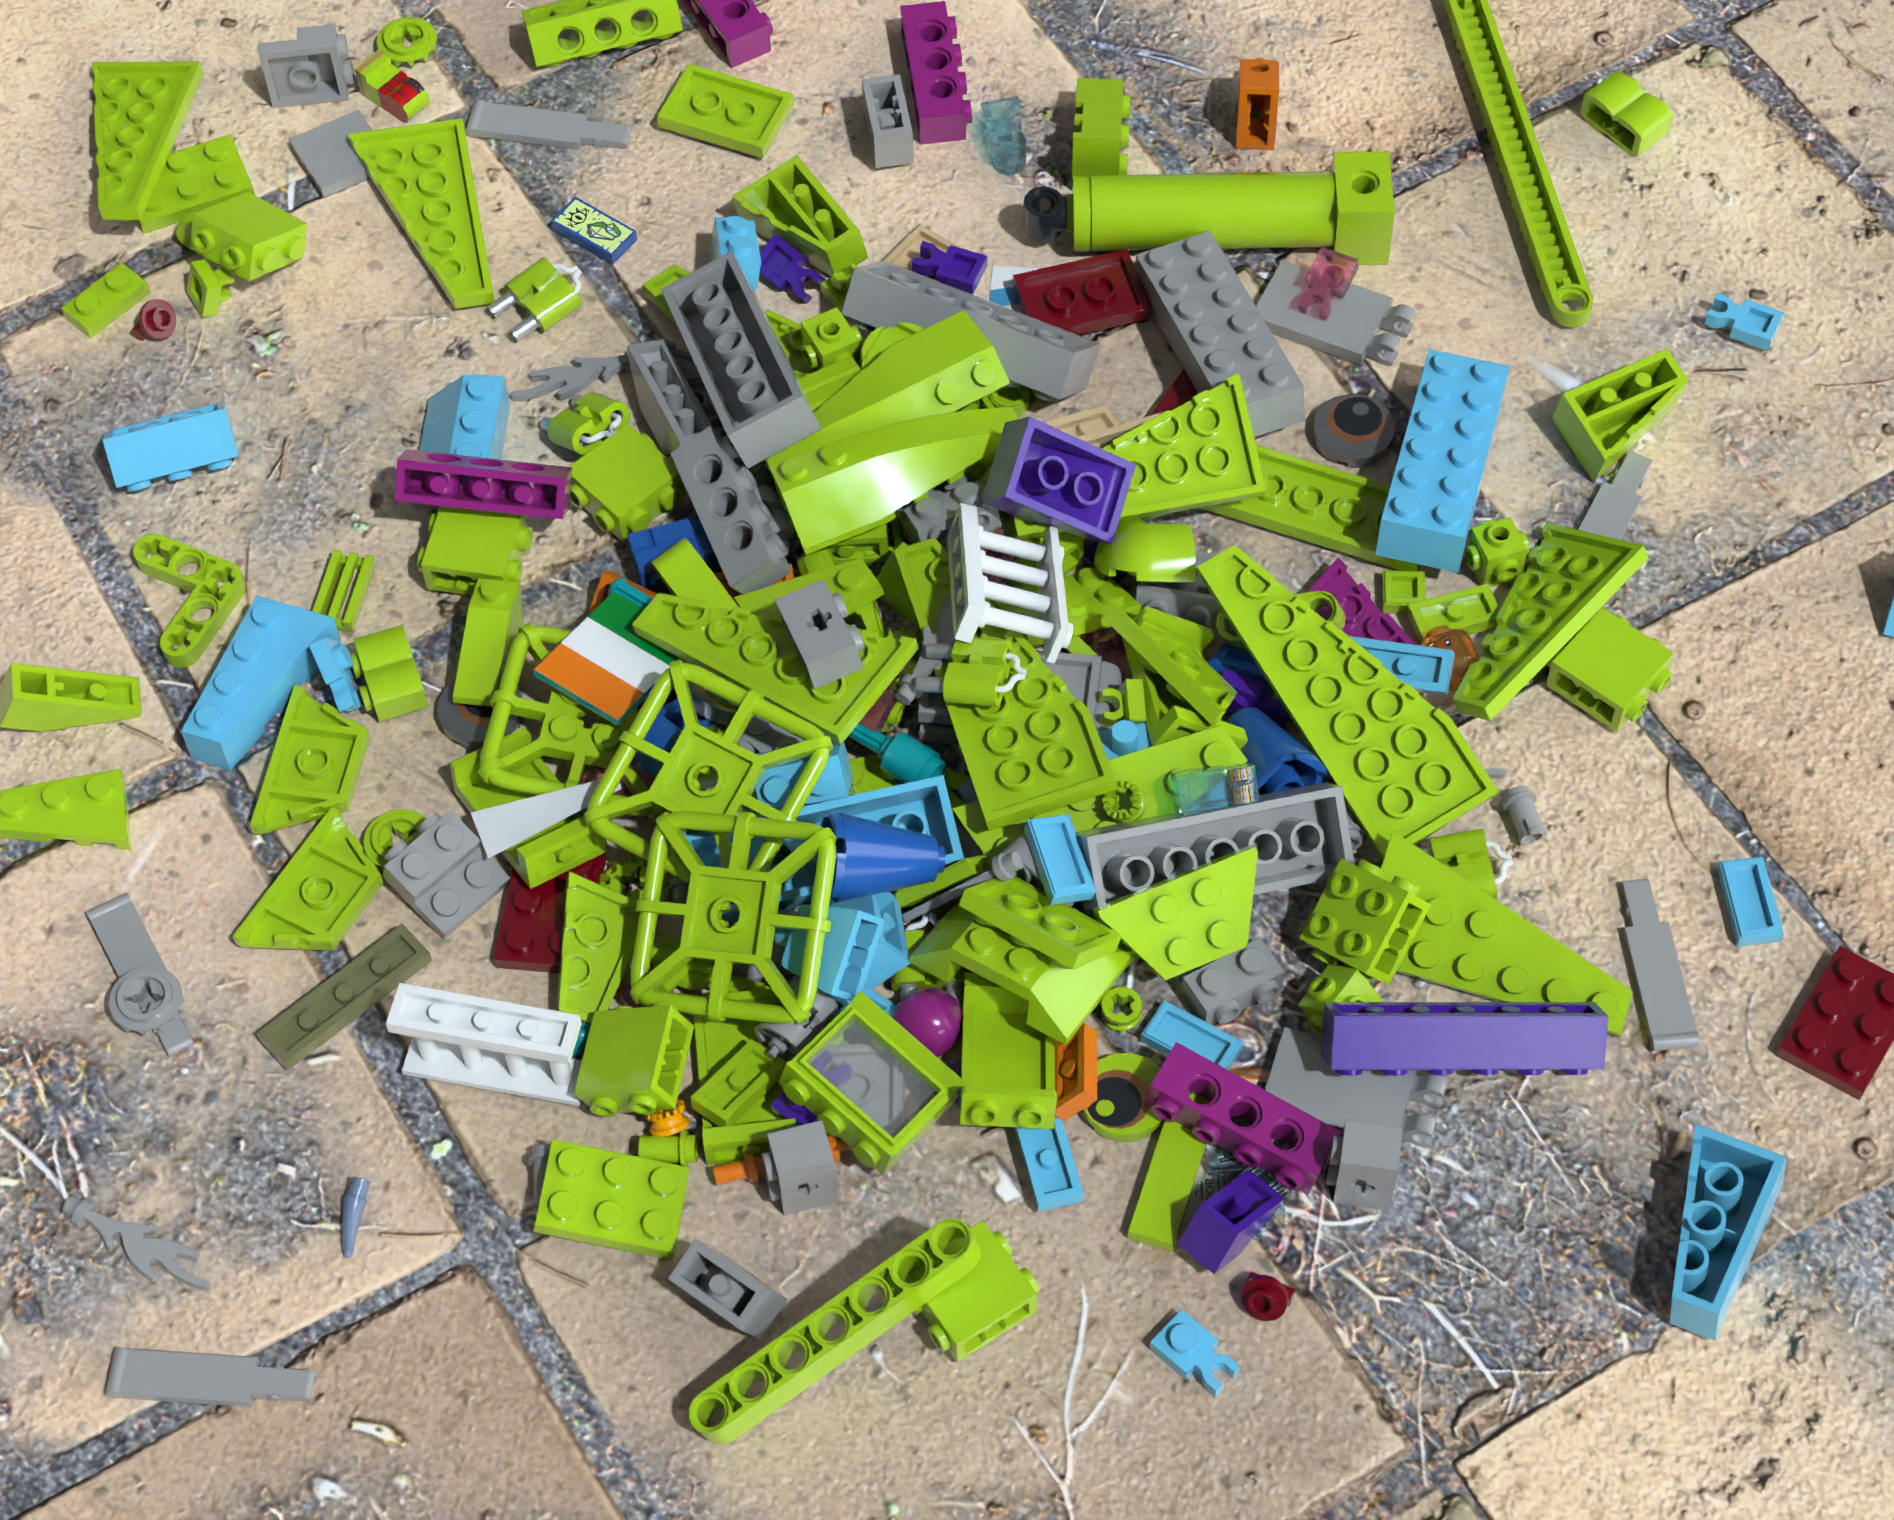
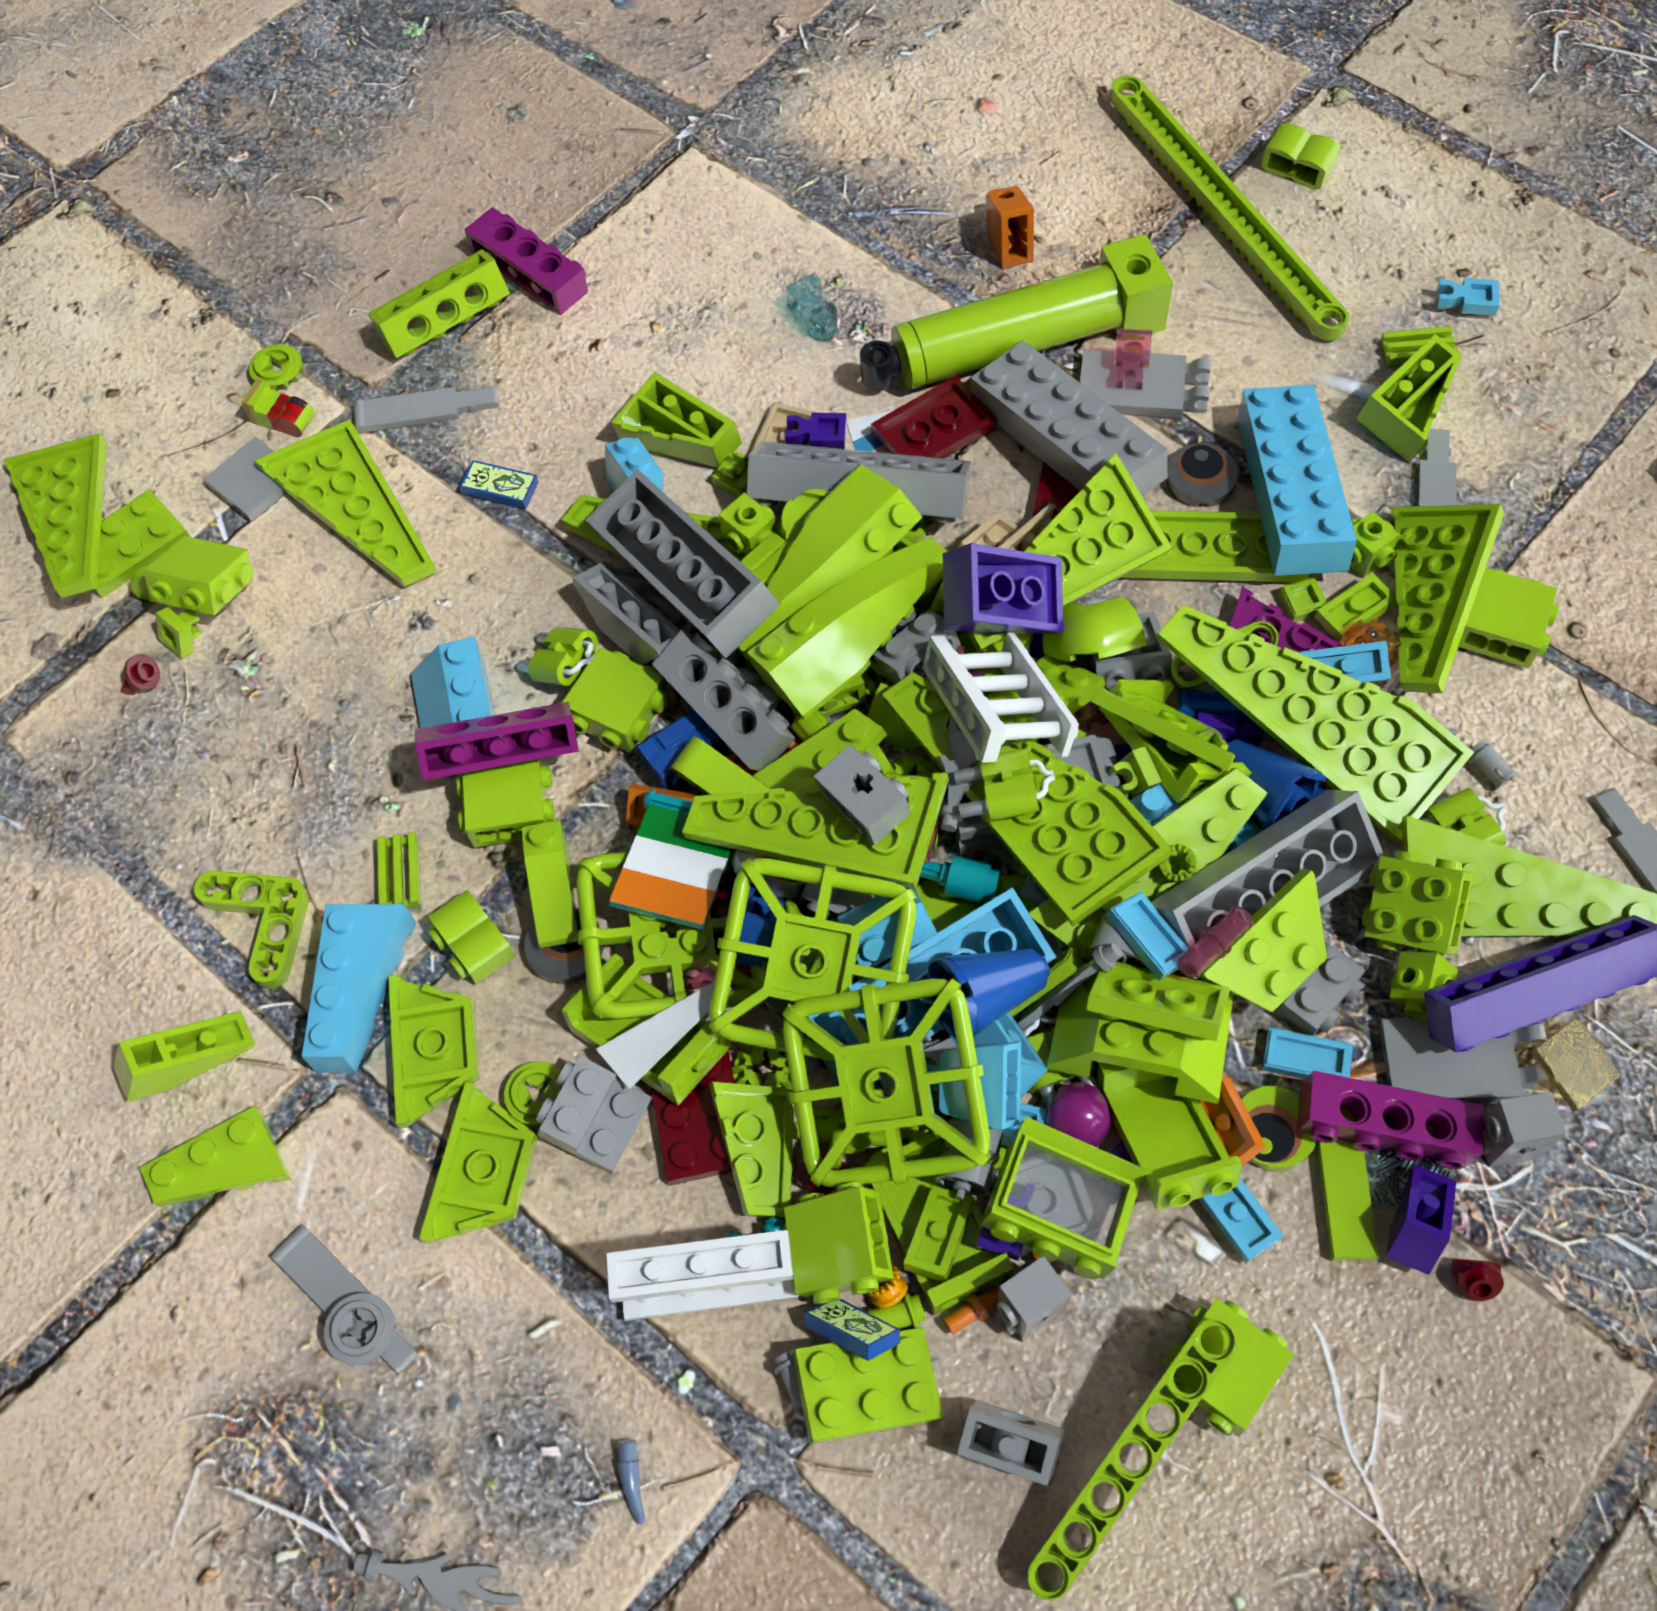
camera: 15 degrees left, 5 degrees up
lime plate [61,262,151,339] -> none
medium azure slope [102,401,239,492] -> none
olive plate [257,924,432,1070] -> none
light grey plate [258,24,355,108] -> none
medium azure plate [309,638,365,713] -> none
lime piece [487,257,583,342] -> none
light grey piece [511,354,630,401] -> none
lime plate [657,63,794,158] -> none
dark purple plate [760,234,826,303] -> none
light grey brick [862,74,914,168] -> none
magenta brick [900,1,972,145] -> none
lime wedge [1072,78,1131,178] -> none
lime bush [1101,987,1142,1033] -> none
medium azure plate [1149,1309,1240,1398] -> none
clear light blue leg [1170,763,1259,816] -> none
none -> tile [805,1299,900,1361]
none -> clear pink pin [1177,906,1254,979]
none -> lime tile [1380,326,1459,367]
none -> clear yellow piece [1530,1017,1620,1112]

